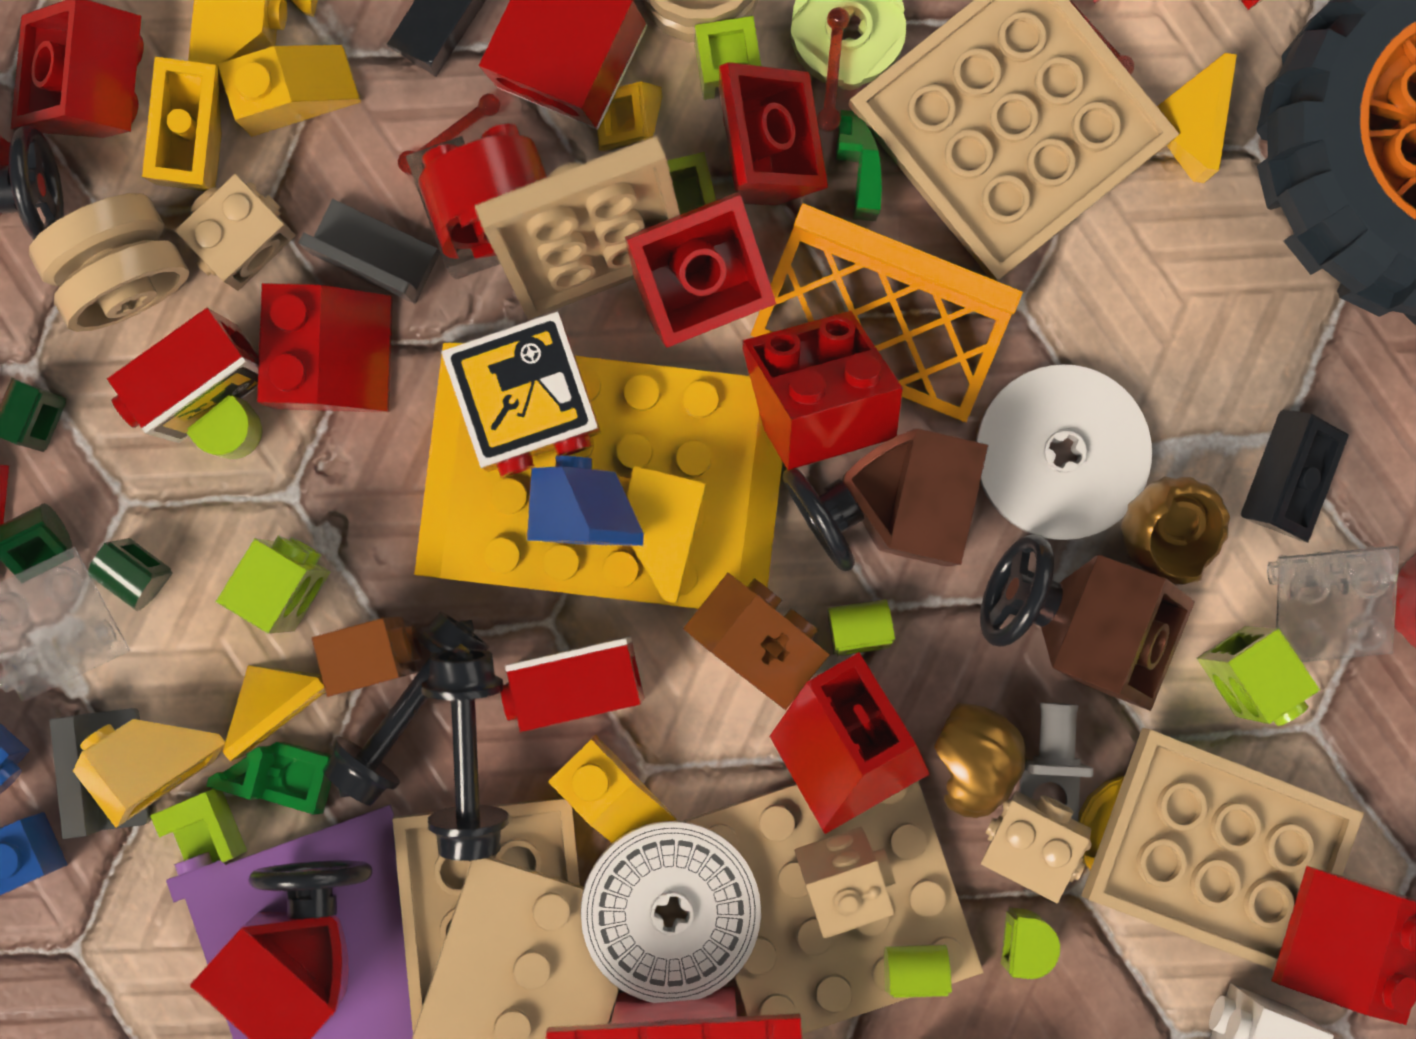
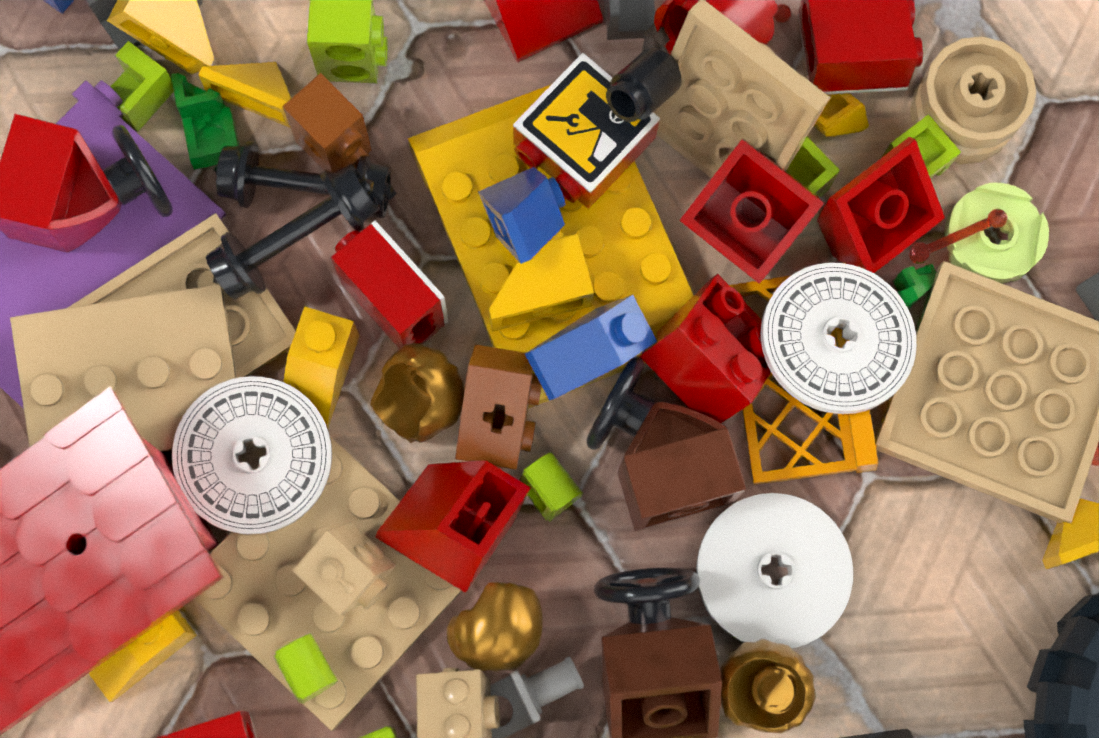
camera: 55 degrees right, 10 degrees down
none -> pearl gold hair [370,343,464,443]
none -> slope [525,295,657,400]
none -> black brick [606,48,682,122]
none -> white piece [761,263,917,414]

